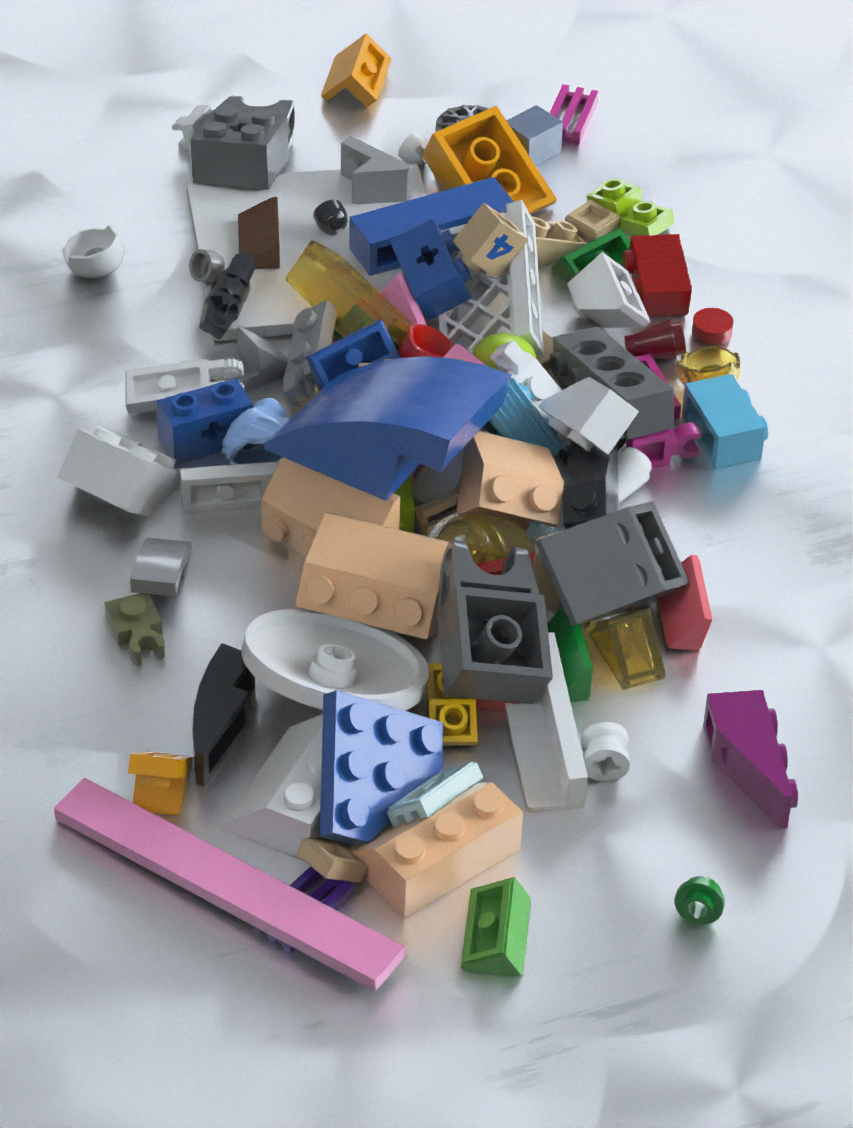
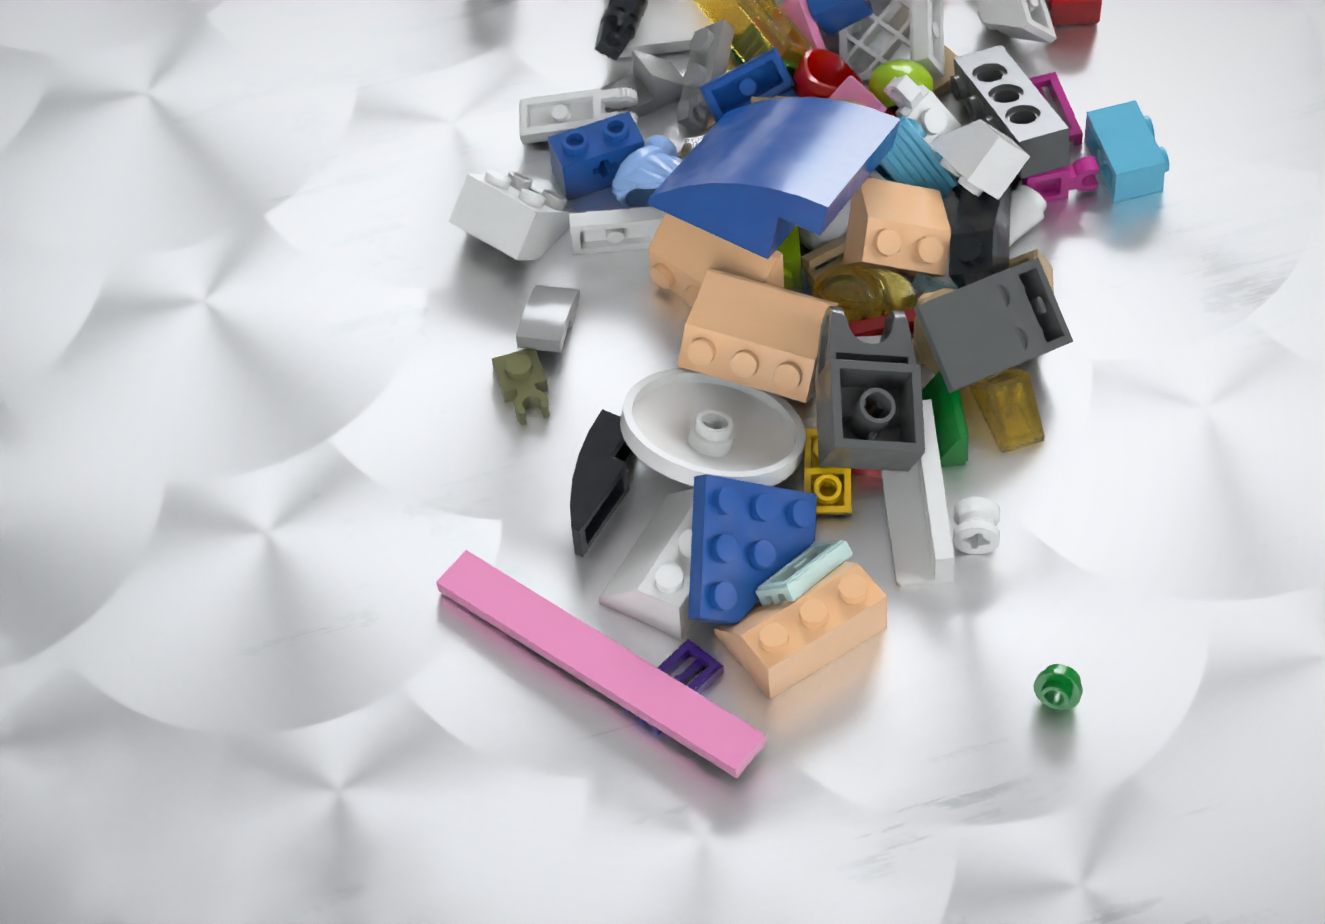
camera: 10 degrees right, 10 degrees up
light orange slope [128,751,193,815] -> none
tan tile [296,838,367,882] -> none
bright green slope [461,877,531,976] -> none
dark red cone [624,319,686,360] -> none
coral slope [658,555,713,651] -> none
clear yellow hair [676,345,742,387] -> none
red tile [692,307,734,345] -> none
magenta slope [703,690,798,828] -> none

